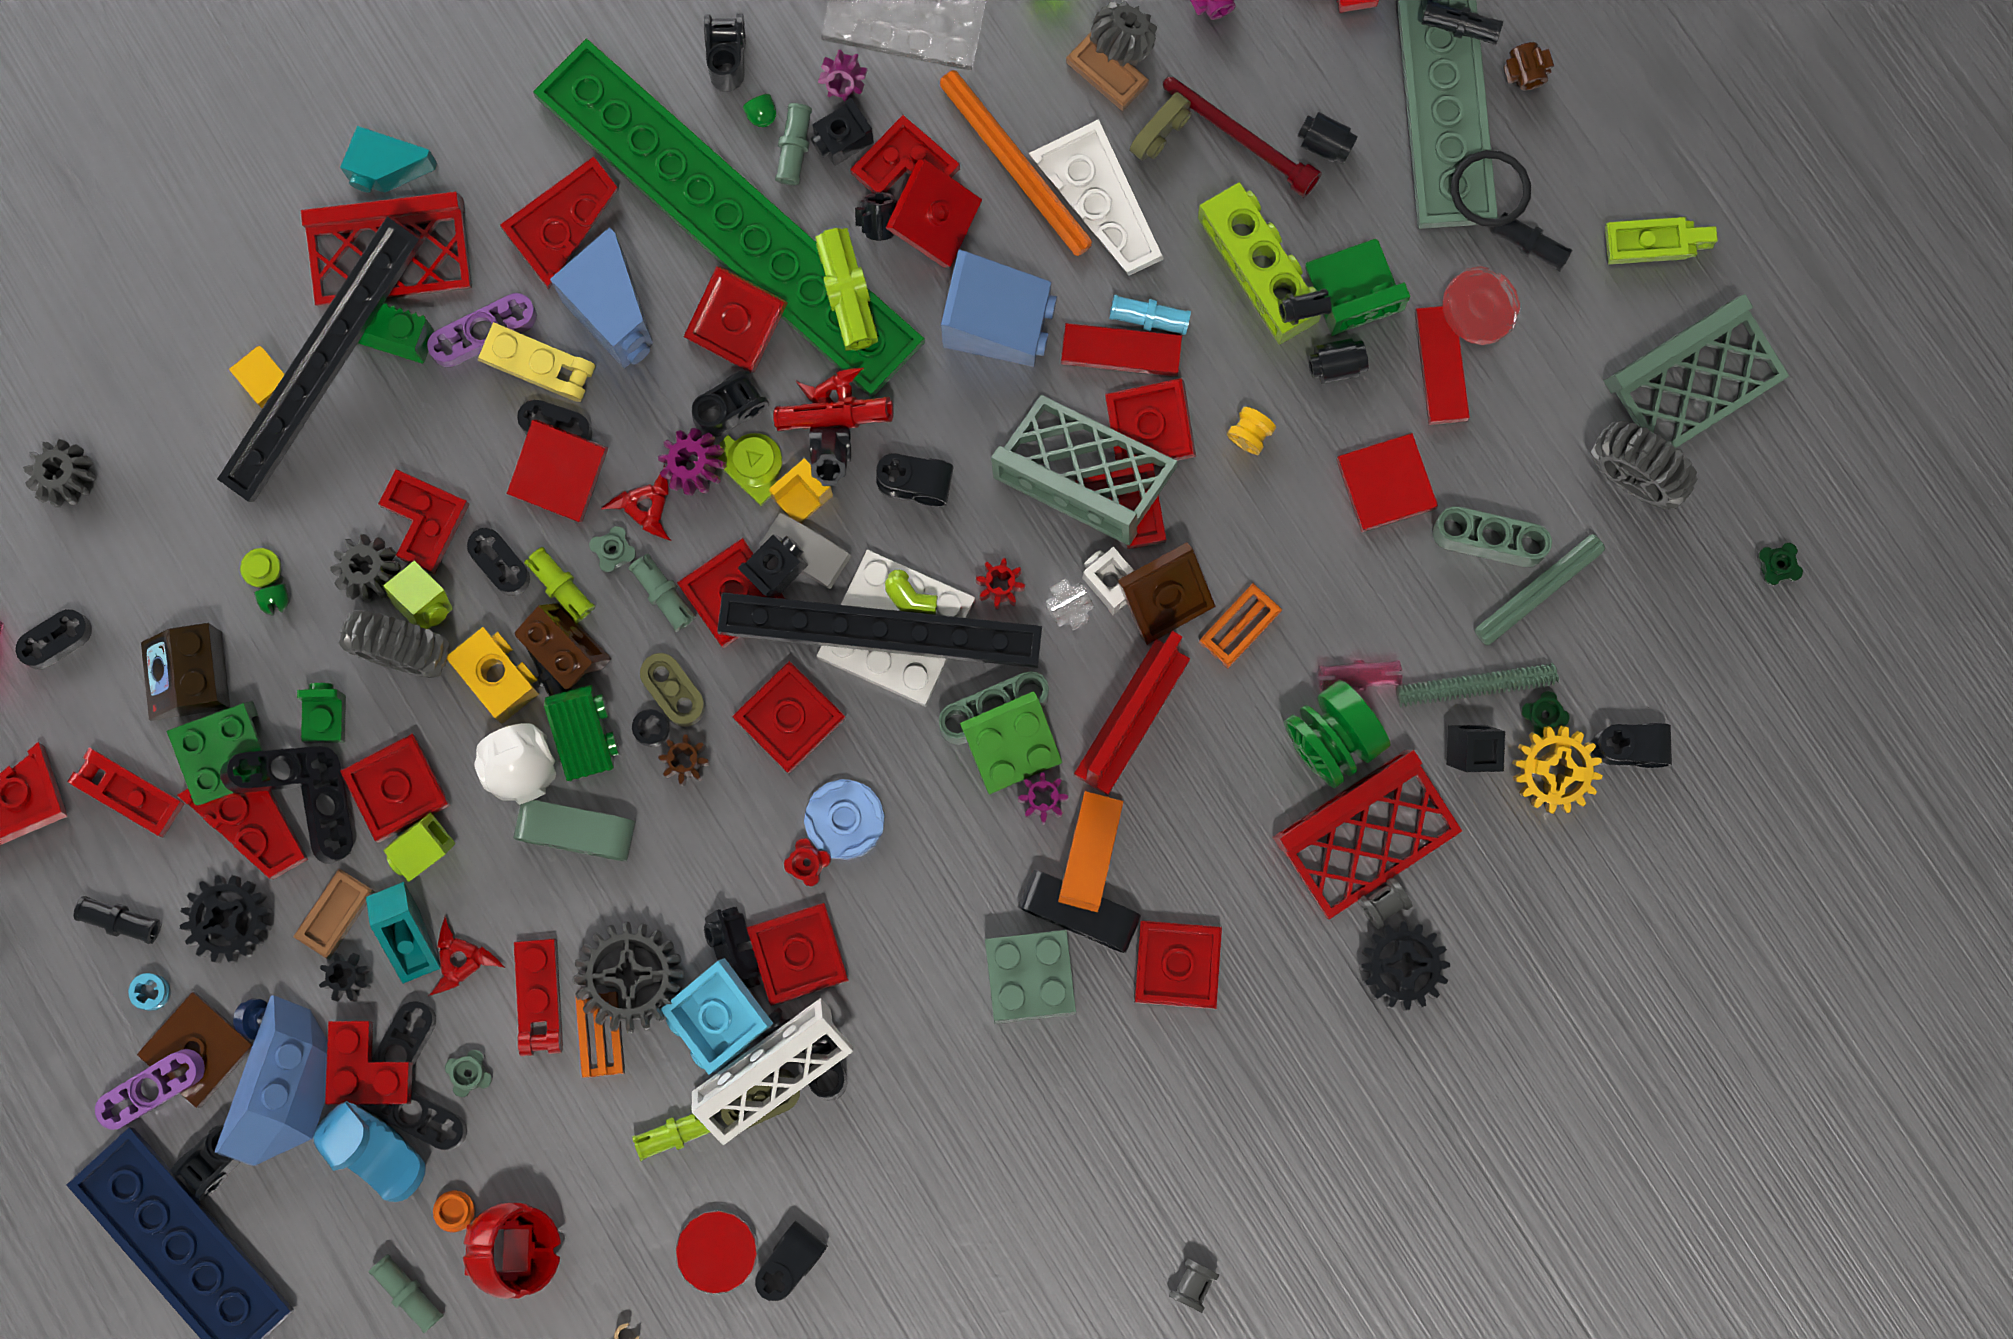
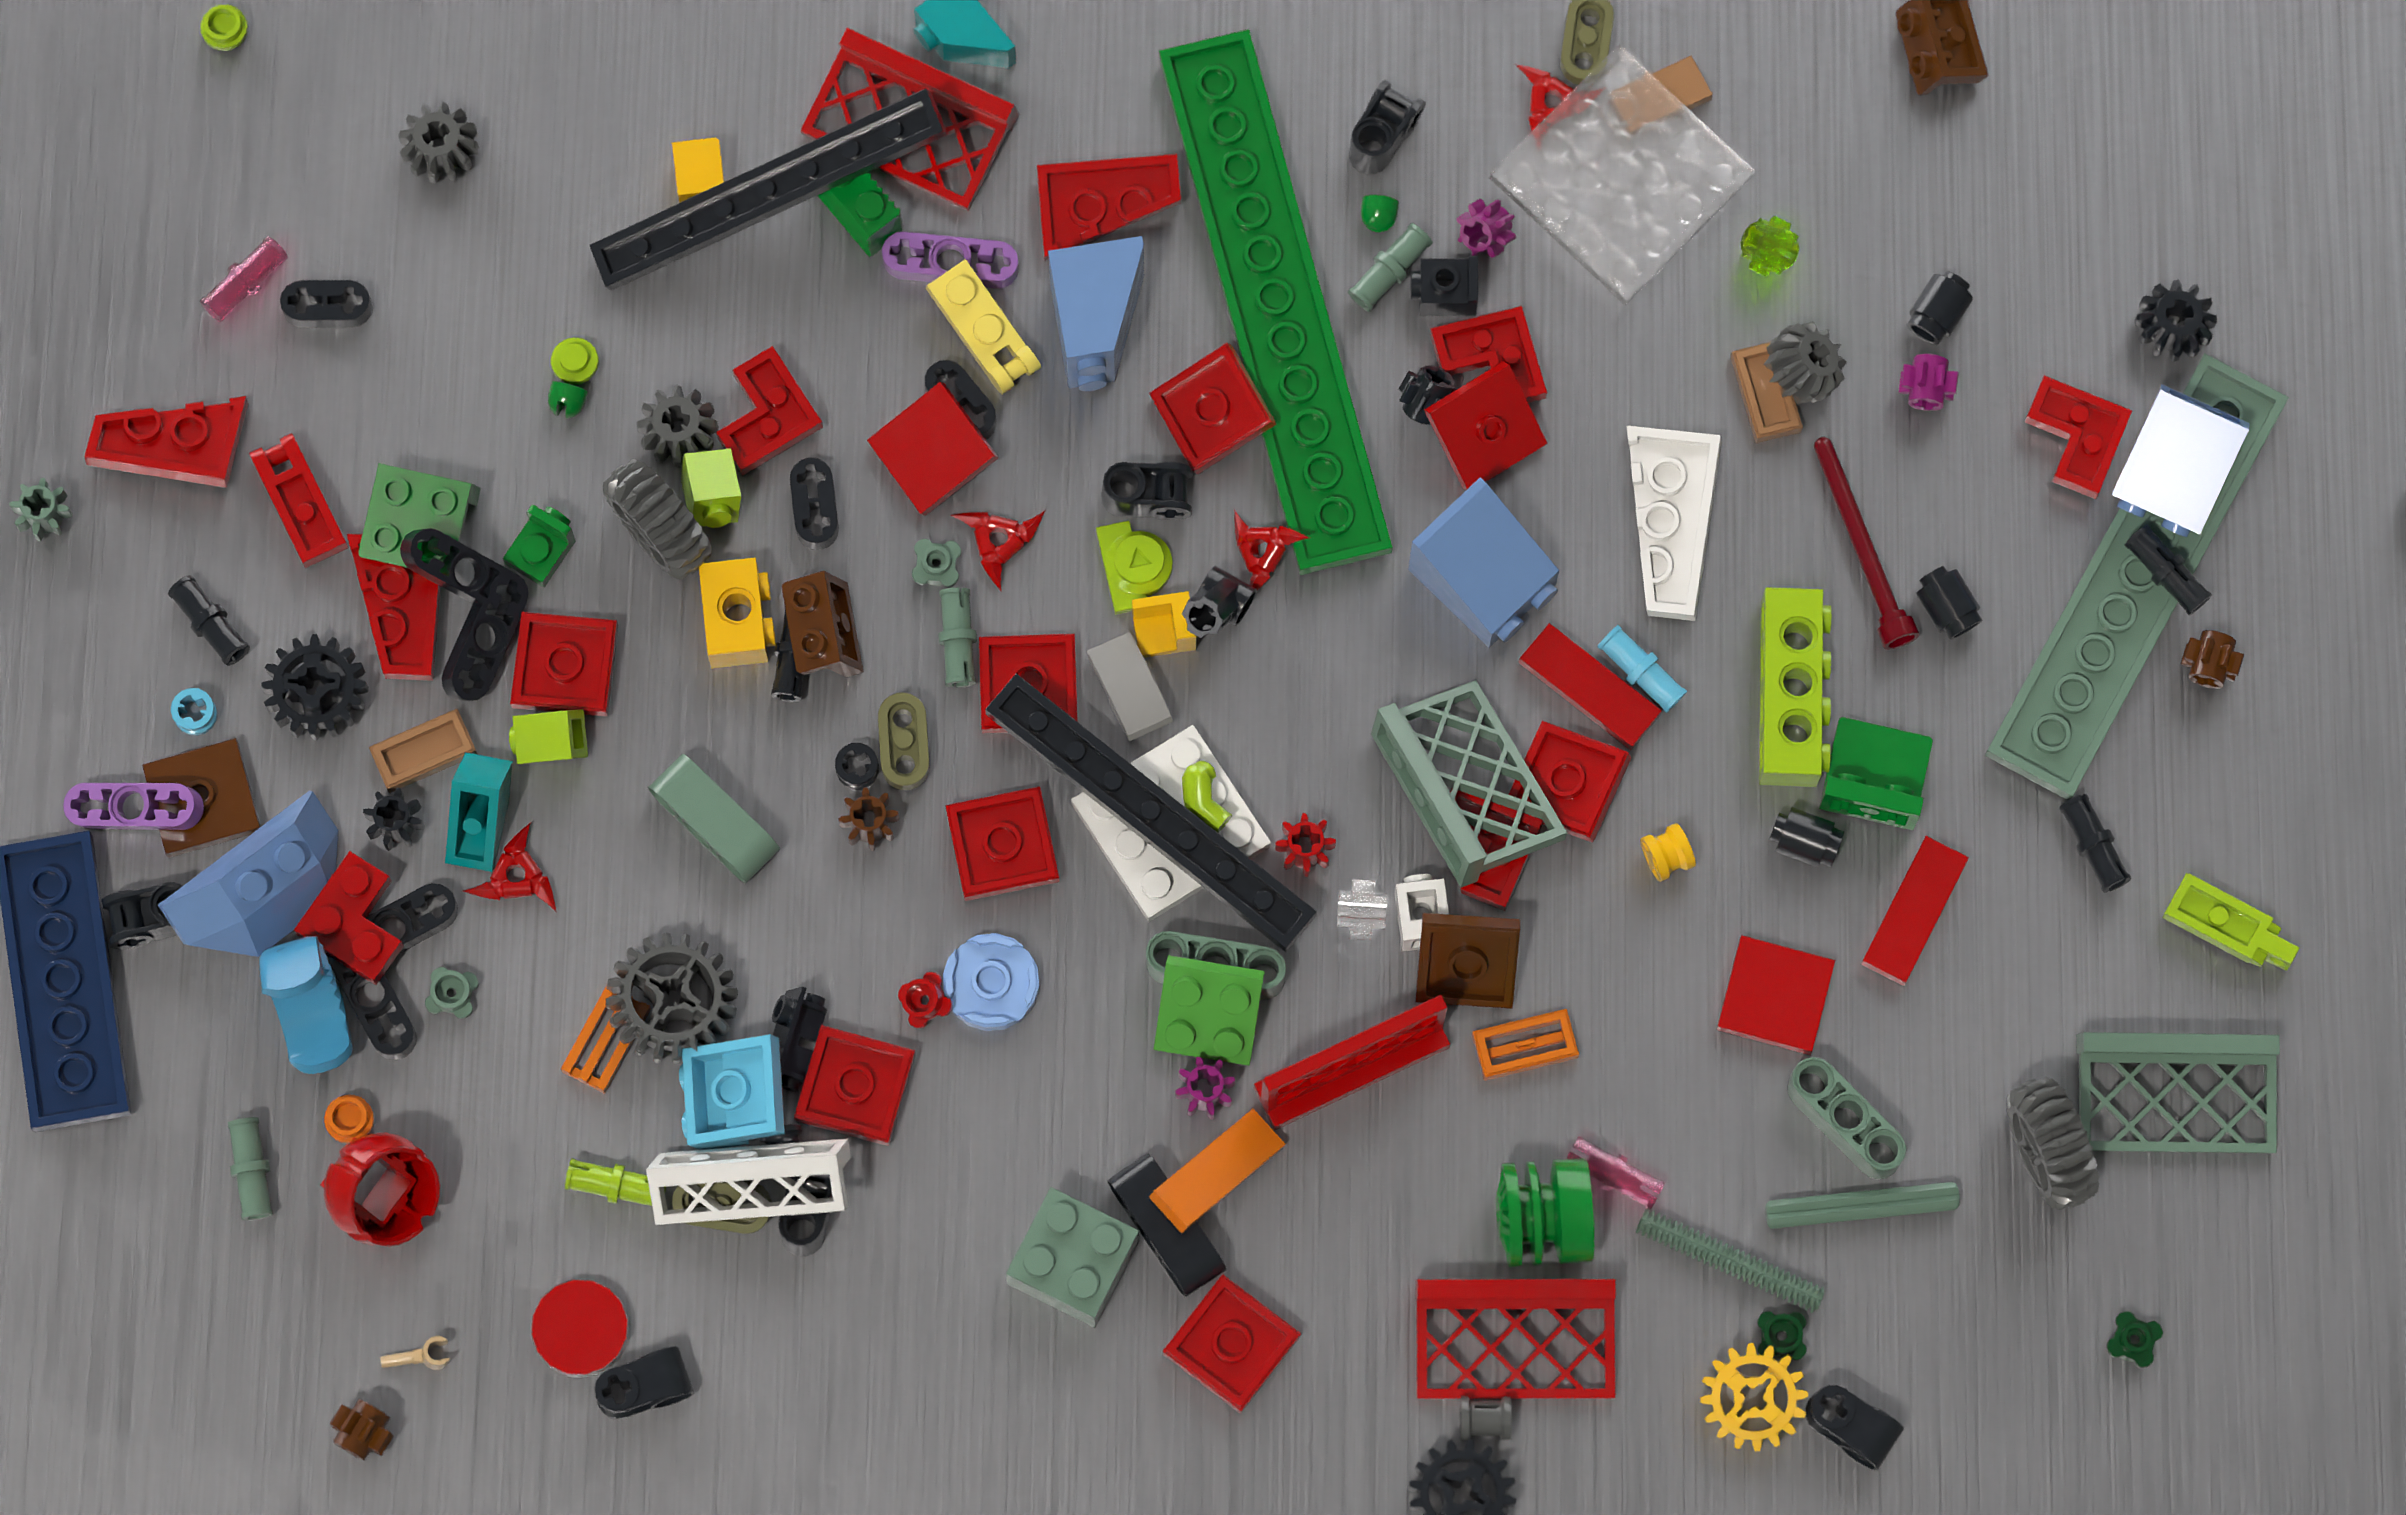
camera: 30 degrees right, 5 degrees down
dark brown slope [141,622,230,721] -> none
dark blue plate [233,998,268,1040] -> none
white helmet [474,723,556,805] -> none
red plate [514,939,563,1056] -> none
lime pin [524,547,596,623] -> none
green brick [544,685,620,781] -> none
magenta gear [658,428,727,496] -> none
black brick [738,534,808,598] -> none
red pin [773,397,894,431] -> none
lime piece [815,228,878,351] -> none
black piece [876,453,954,507] -> none
orange axle [940,70,1092,256] -> none
olive plate [1129,92,1192,161] -> none
black pin [1278,289,1332,325] -> none
clear tile [1442,266,1520,345] -> none
black brick [1446,725,1505,772] -> none
black piece [1451,150,1531,227] -> none

